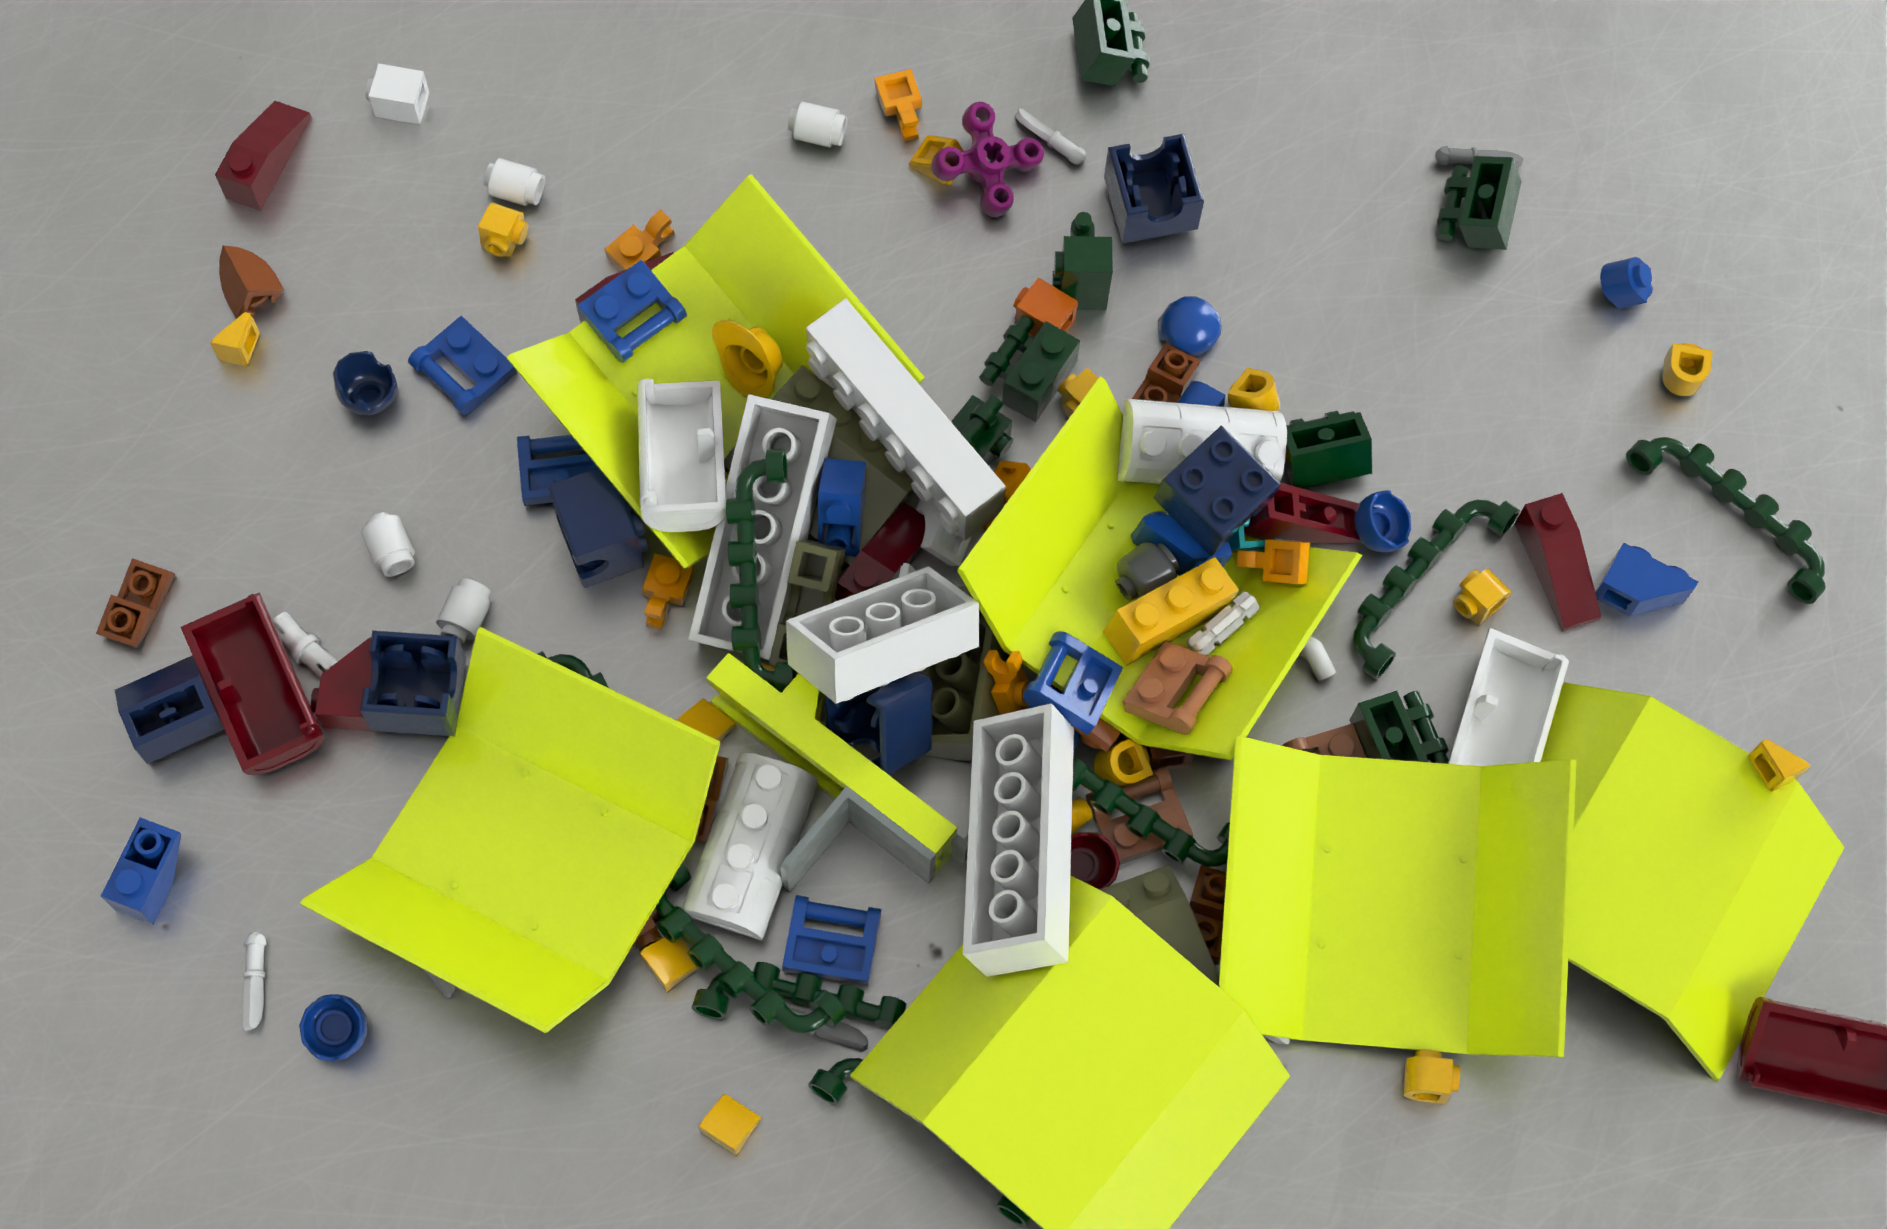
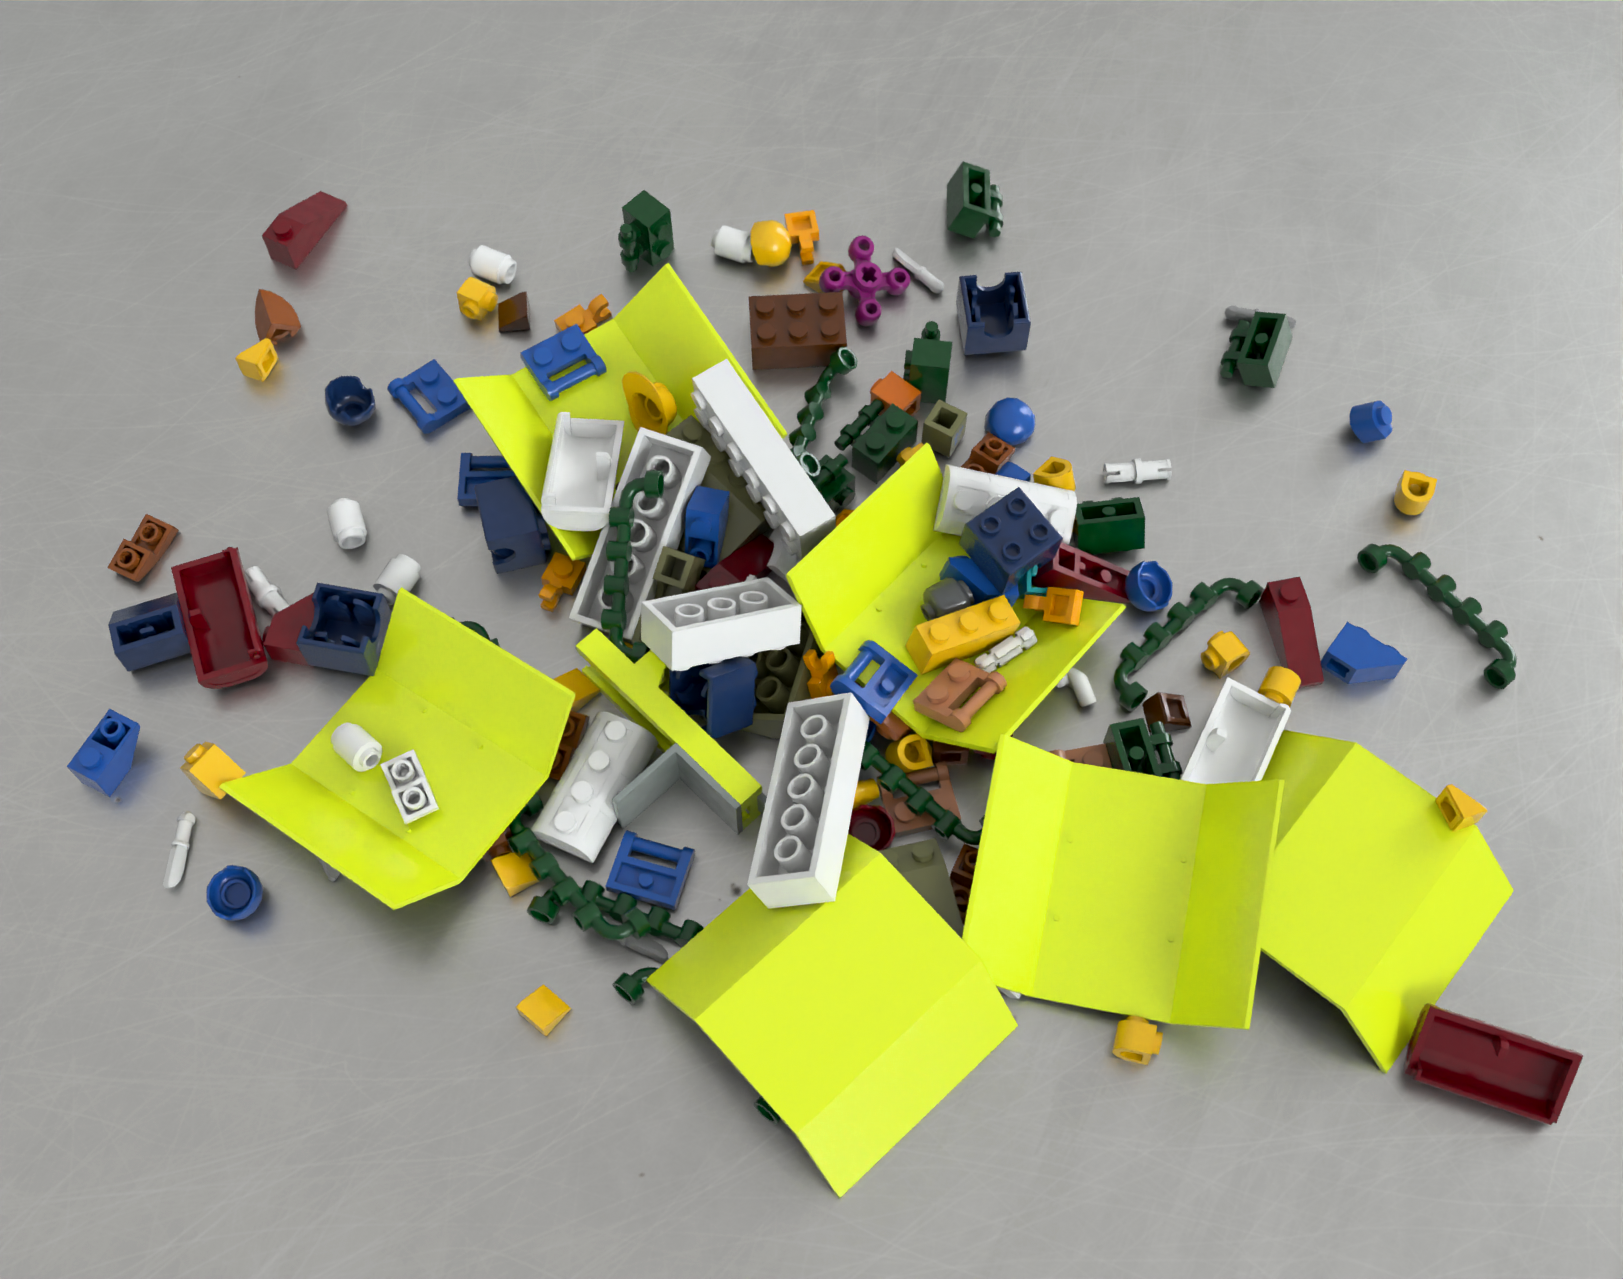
camera: 10 degrees right, 5 degrees down
white brick [366,63,430,125] -> none
none -> yellow slope [180,742,246,800]
none -> white brick [331,723,382,772]
none -> white slope [380,749,439,824]
none -> reddish brown slope [498,292,530,332]
none -> dark green brick [618,190,674,272]
none -> reddish brown brick [749,292,847,370]
none -> yellow hair [750,220,792,267]
none -> dark green bar [789,346,857,479]
none -> olive brick [921,400,967,458]
none -> white pin [1103,458,1172,484]
none -> reddish brown slope [1142,692,1192,733]
none -> yellow plate [1257,666,1301,708]

